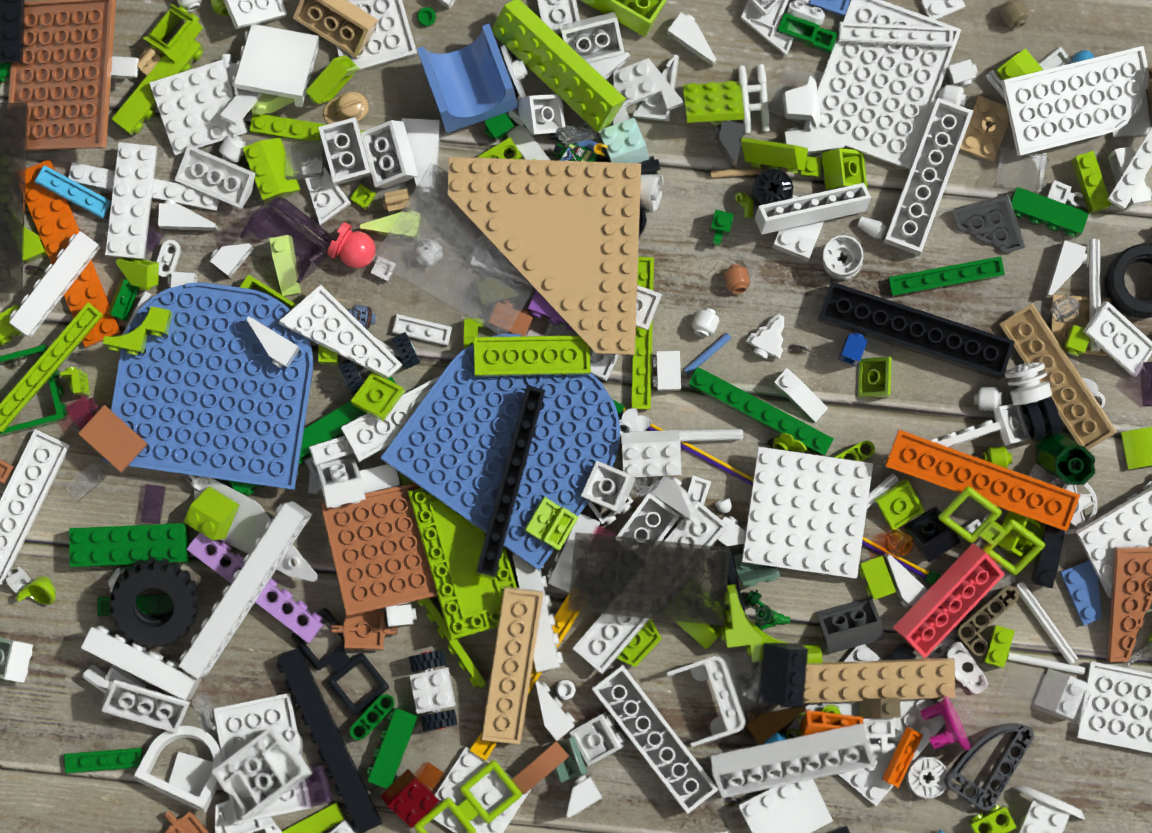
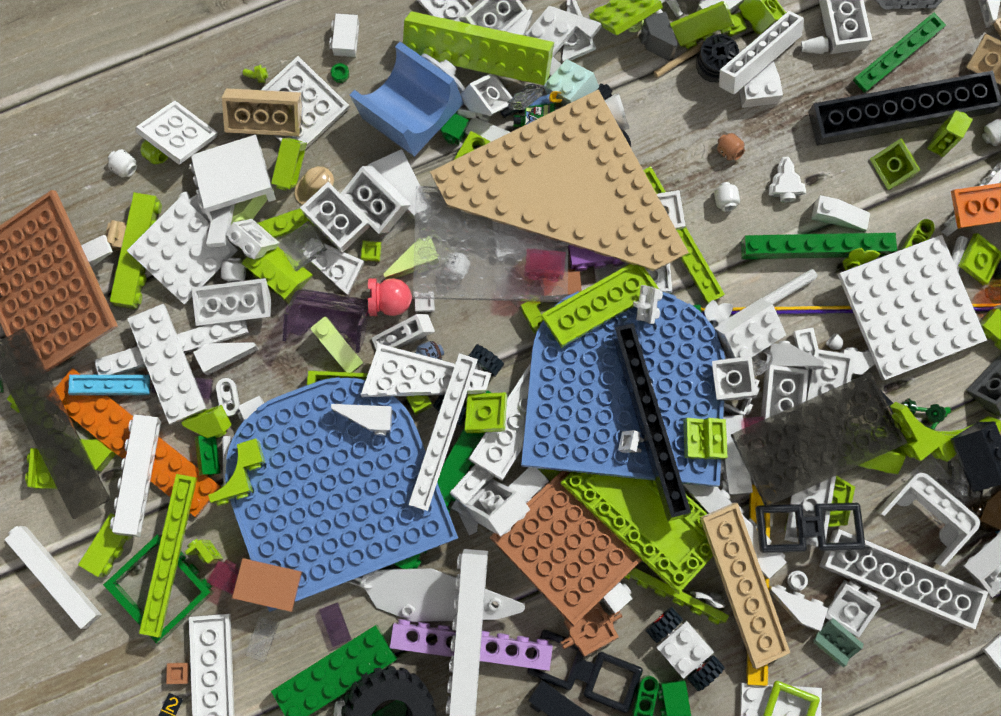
camera: 35 degrees left, 5 degrees down
lime window [142,4,204,63] -> none
lime slope [184,486,240,540] -> none
white slope [210,243,254,278] -> none
tan brick [382,189,412,215] -> none
white tile [392,314,452,346] -> none
nougat slope [512,741,569,794] -> none
white slope [567,775,602,818] -> none
white brick [653,351,681,392] -> none
medium blue bar [684,333,732,376] -> none
green brick [710,209,734,246] -> none
sand green bracket [733,551,780,587] -> none
lime arm [735,192,754,218] -> none
white wheel [823,235,863,280] -> none
blue brick [838,332,868,366] -> none
none -> white plate [225,219,279,259]
none -> white slope [372,314,435,350]
none -> white plate [408,353,478,511]
none -> clear pink brick [524,249,566,282]
none -> white tile [618,430,644,453]
none -> white hips [633,285,663,324]
none -> white plate [690,591,726,609]
none -> black bar [755,502,866,553]
none -> lime brick [927,110,973,157]

